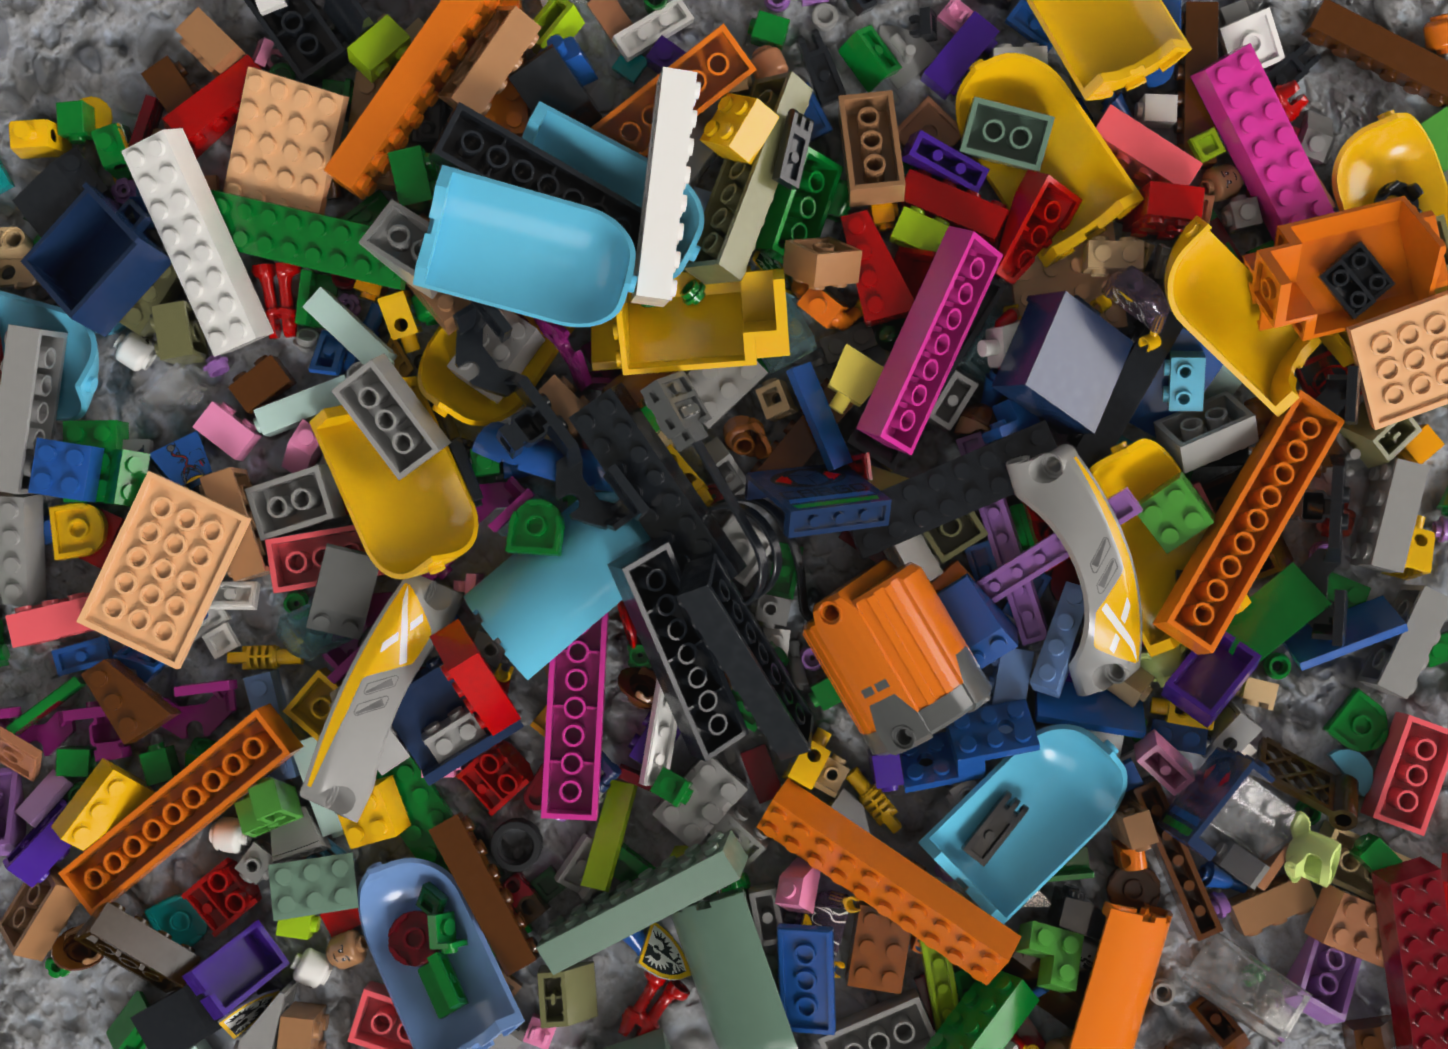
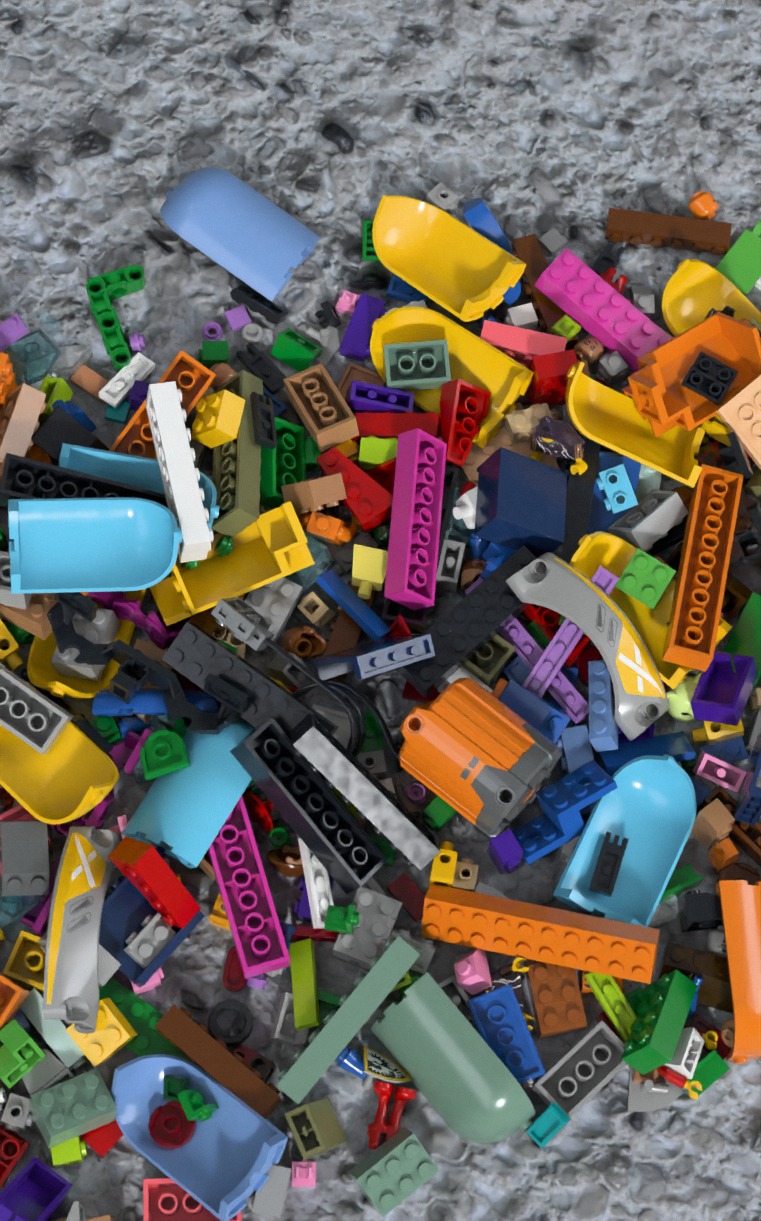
camera: 25 degrees left, 20 degrees down
white head [290,947,333,989] -> none
medium nougat head [326,929,369,970] -> none
green panel [418,952,469,1019] -> none
red slope [455,740,534,816] -> none
dark green tile [530,864,567,904] -> none
yellow hinge [845,767,902,834] -> none
bright green brick [1015,921,1084,993] -> none
tan brick [1107,667,1155,708] -> none
white plate [1218,7,1285,69] -> none

